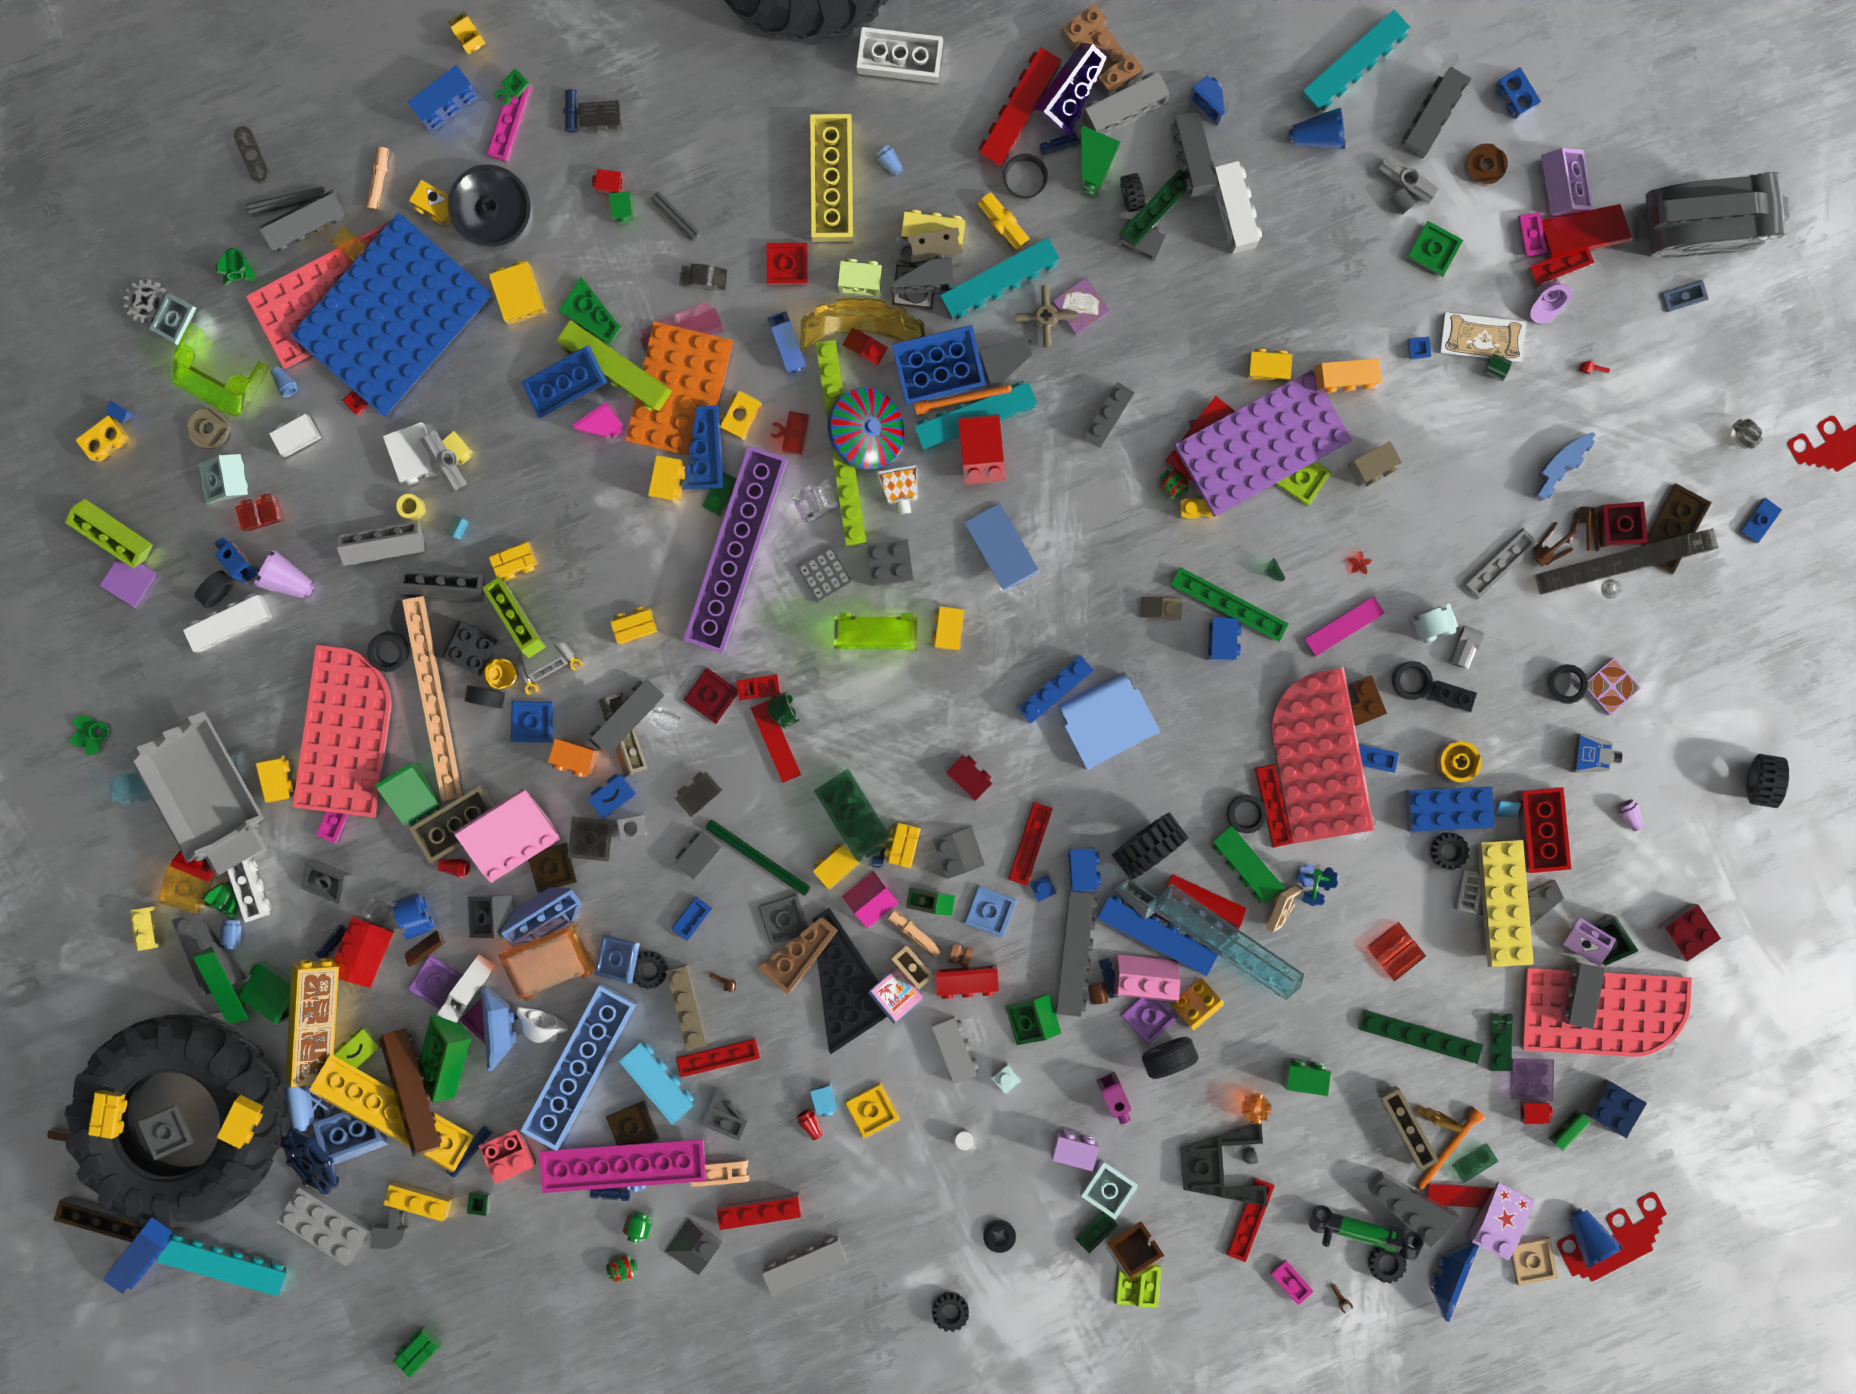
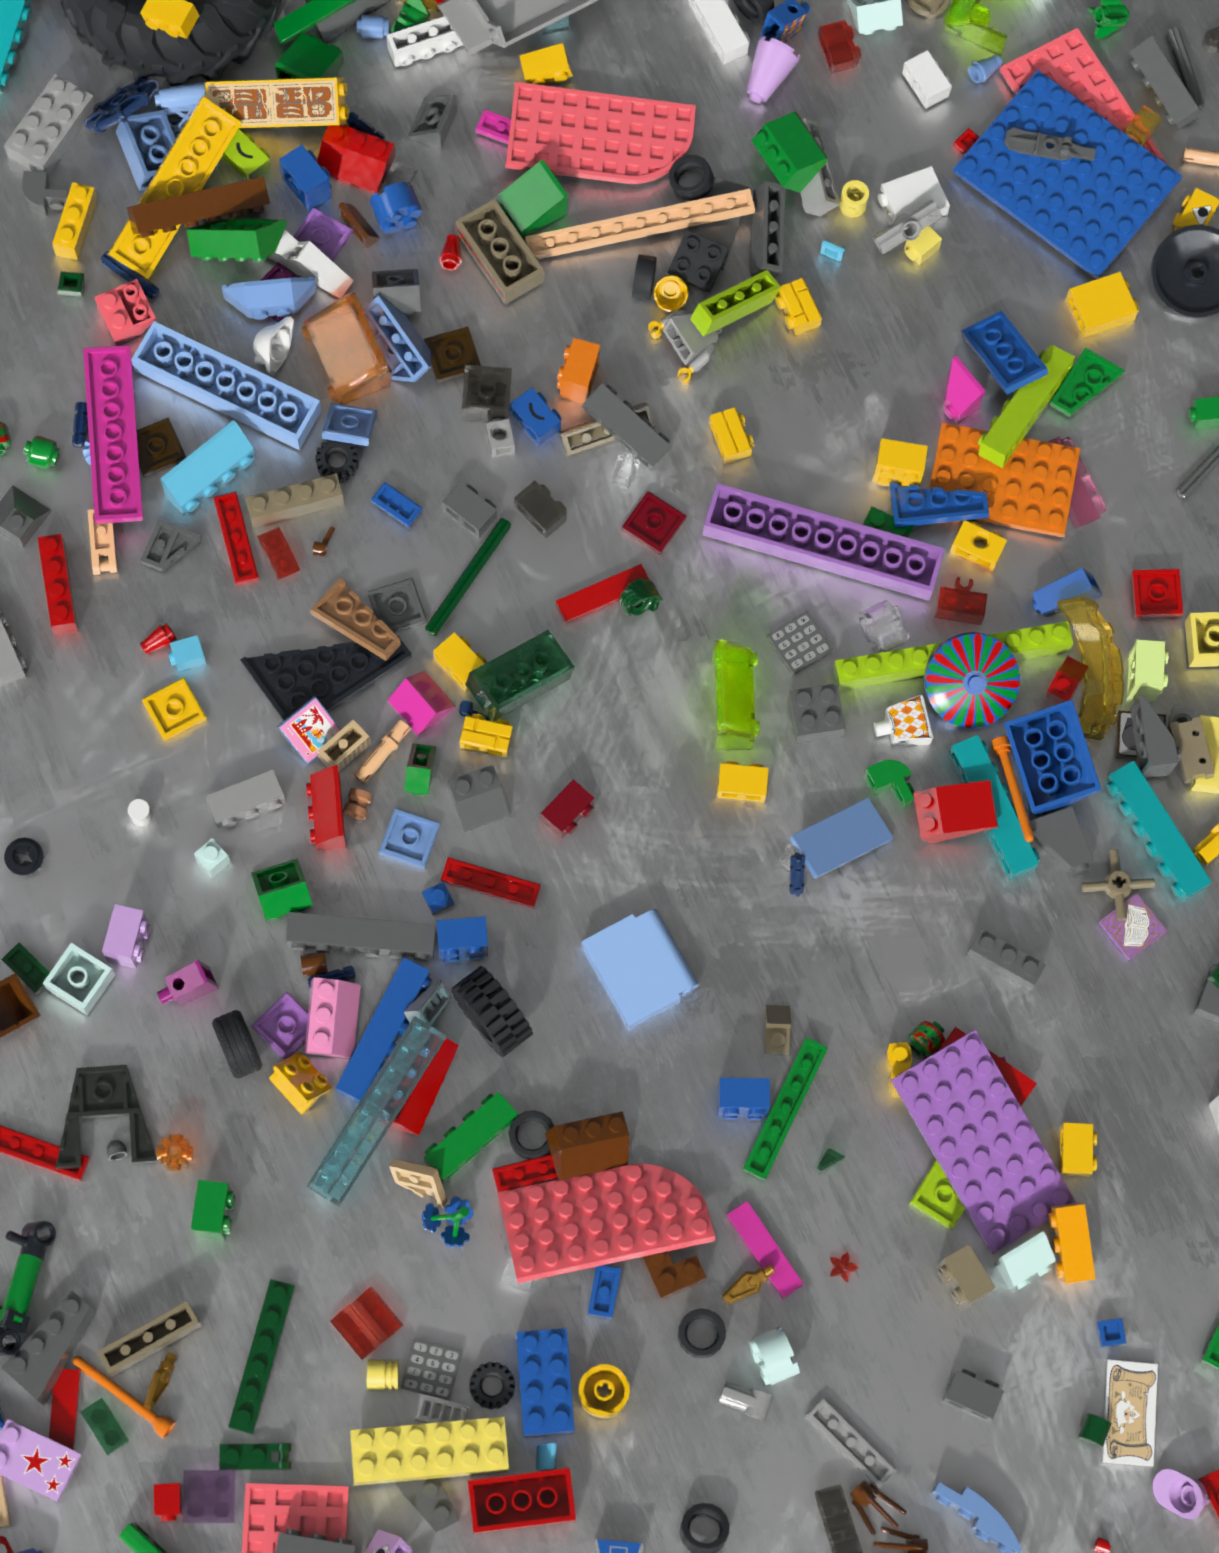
camera: 80 degrees right, 15 degrees down
bright pink slope [454,788,560,883] -> none
blue tile [511,701,554,743] -> none
clear smoke brick [679,264,727,291] -> none
red slope [736,674,781,701] -> none
blue brick [1017,655,1094,724] -> none
black brick [1427,680,1477,713] -> none
none -> clear red slope [257,527,300,580]
none -> blue brick [279,144,332,213]
none -> light yellow piece [367,1359,399,1390]
none -> tile [400,1339,462,1401]
none -> reddish brown slope [545,1111,630,1181]
none -> pearl gold piece [722,1264,776,1304]
none -> green slope [751,112,829,193]
none -> dark blue axle [789,852,805,897]
none -> green brick [864,760,914,808]
none -> dark grey brick [943,1369,1004,1421]
none -> light aqua slope [995,1231,1056,1290]
none -> dark grey piece [1004,127,1096,161]

